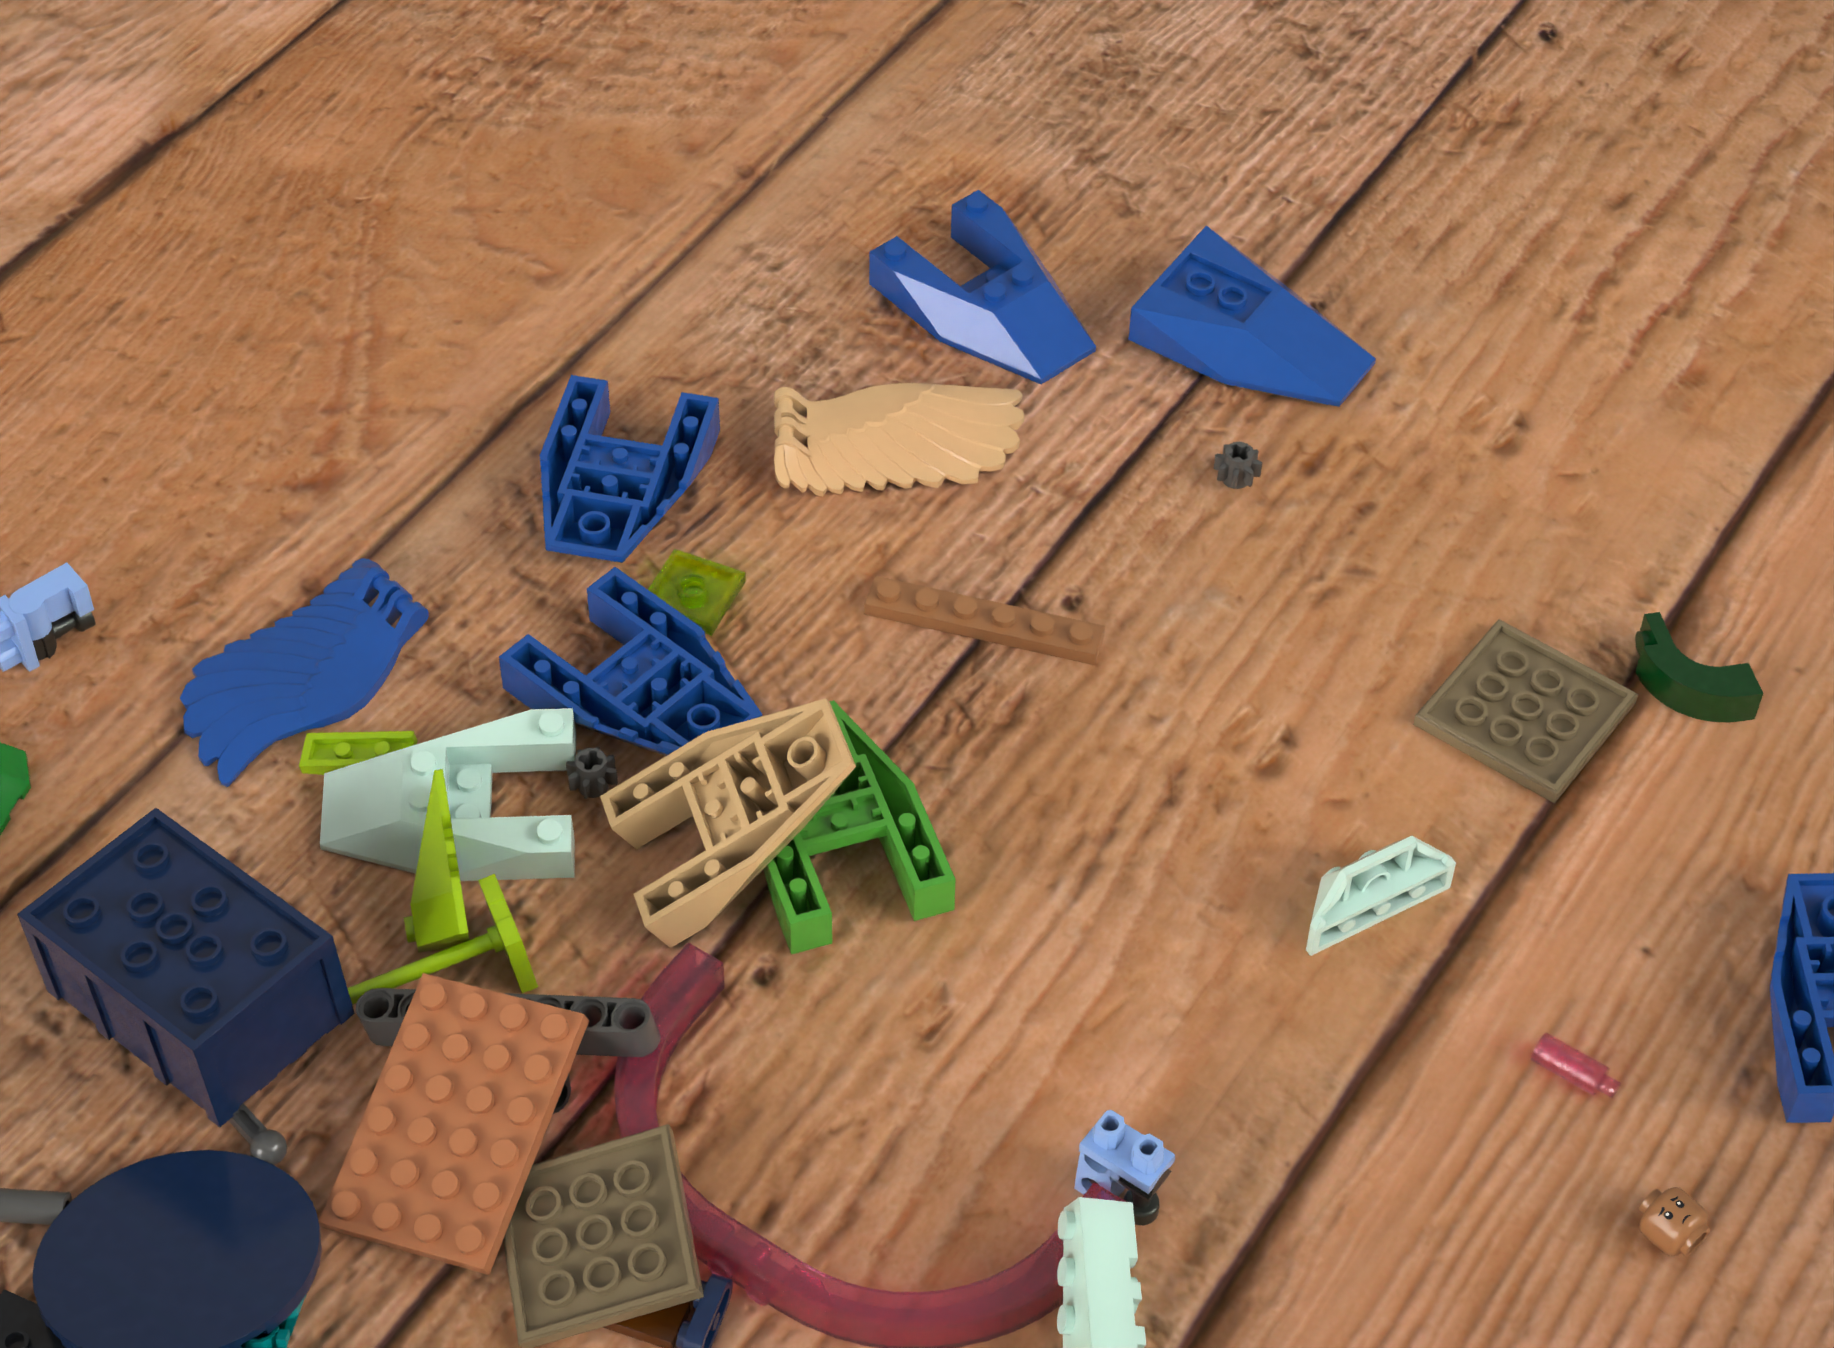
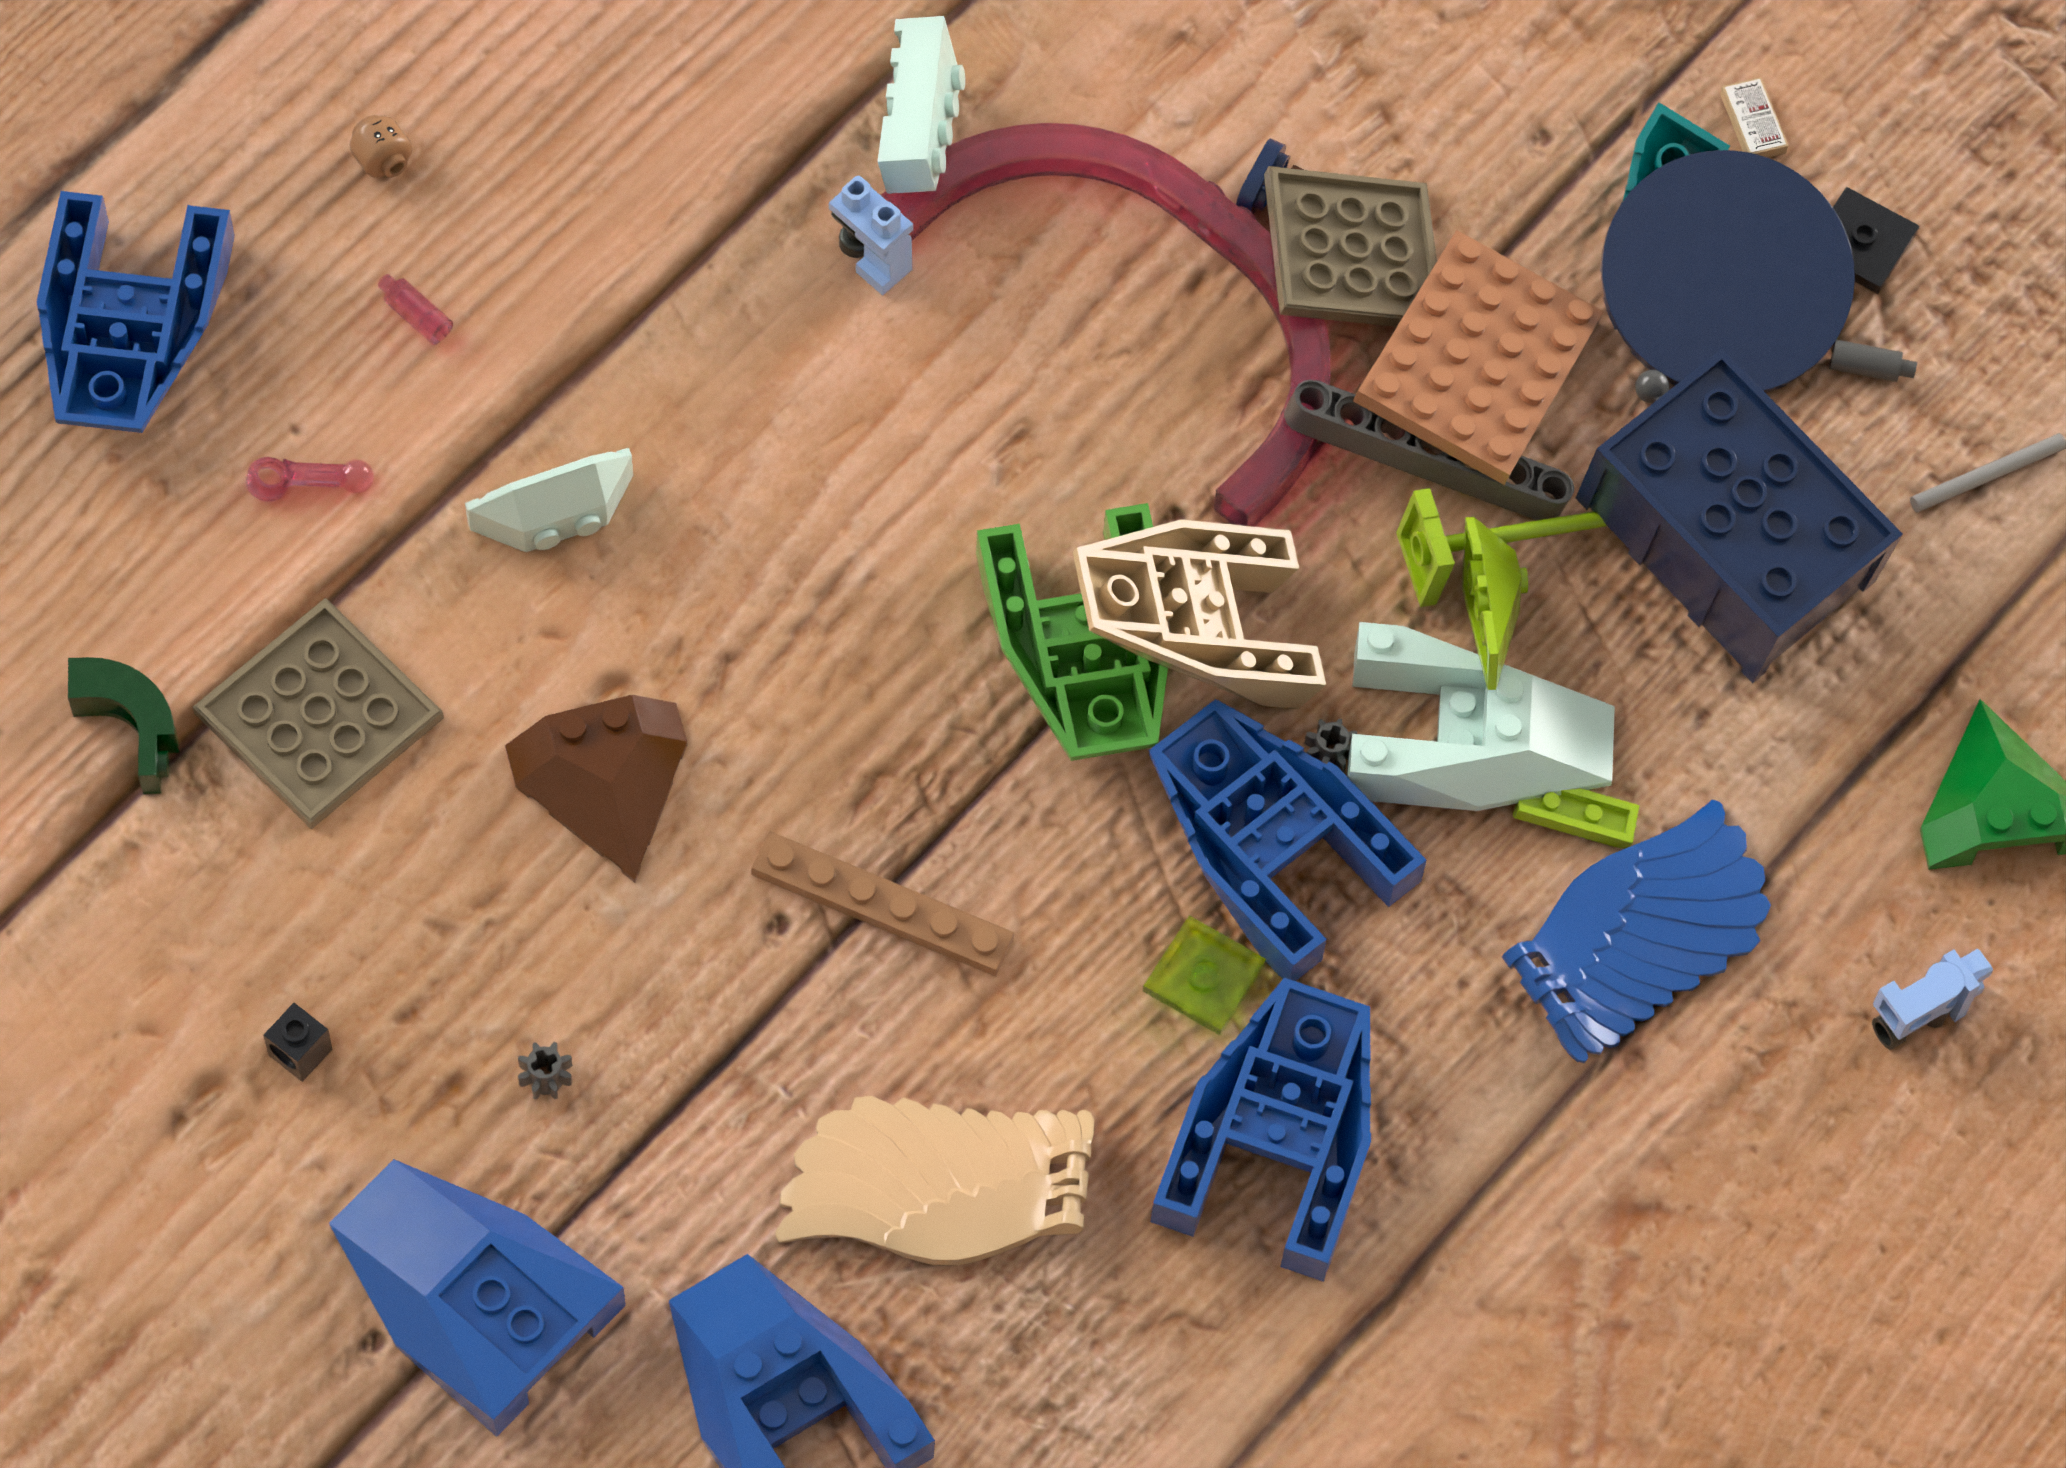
camera: 175 degrees left, 15 degrees up
none -> clear pink piece [246,457,374,502]
none -> black brick [263,1003,333,1082]
none -> reddish brown wedge [505,695,687,883]

